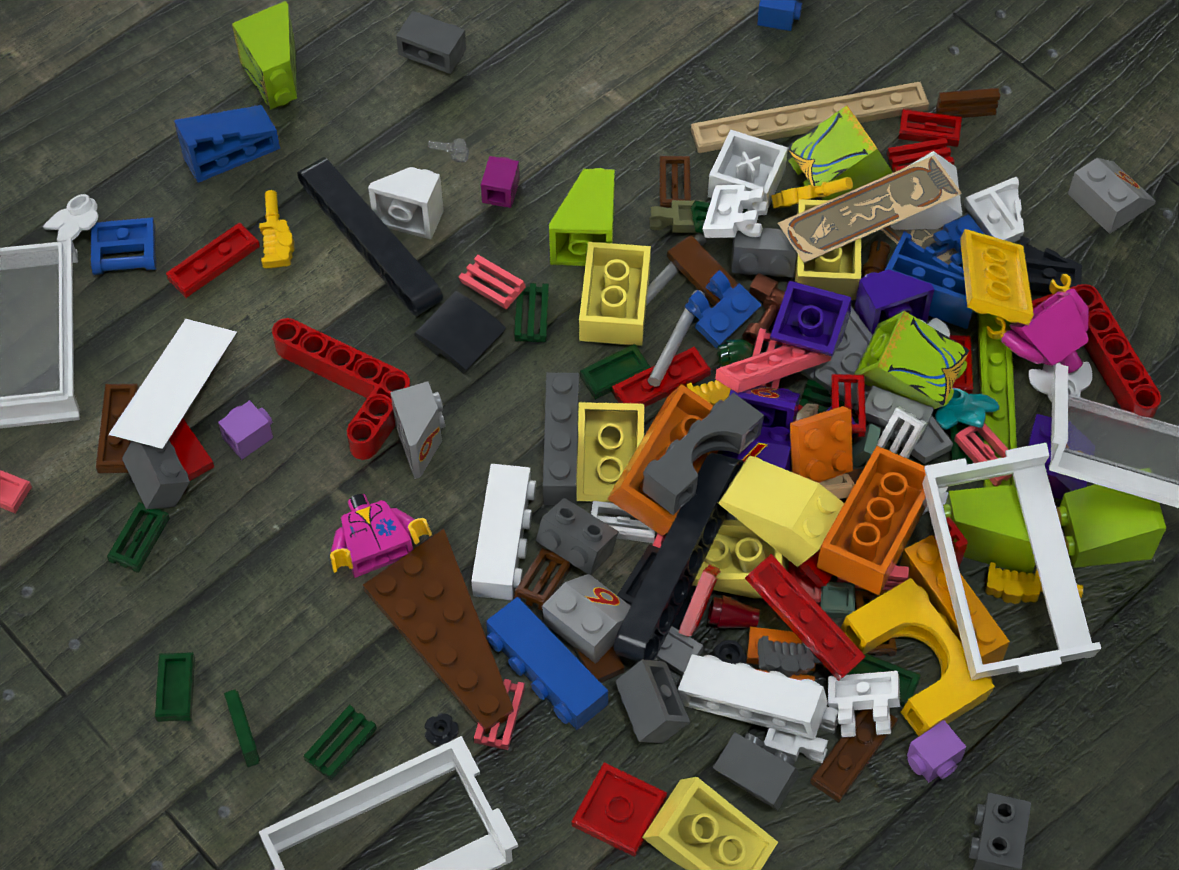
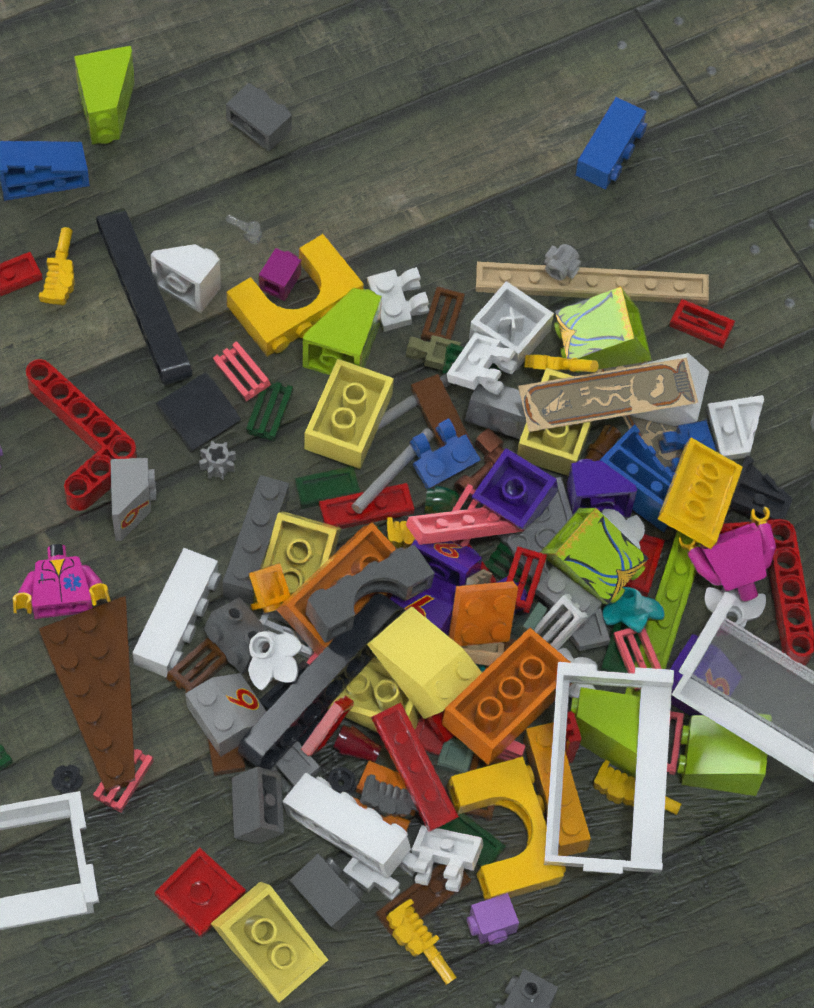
camera: 10 degrees right, 5 degrees up
blue brick [486,596,608,730] -> none
red tile [887,138,955,173] -> none
reddish brown tile [935,88,1000,118] -> none
none -> light grey gear [199,441,236,480]
none -> yellow arch [226,234,364,357]
none -> light orange bracket [248,563,291,613]
none -> white plate [248,631,303,690]
none -> white plate [367,267,429,332]
none -> yellow piece [386,899,457,985]
none -> light grey gear [544,244,581,280]

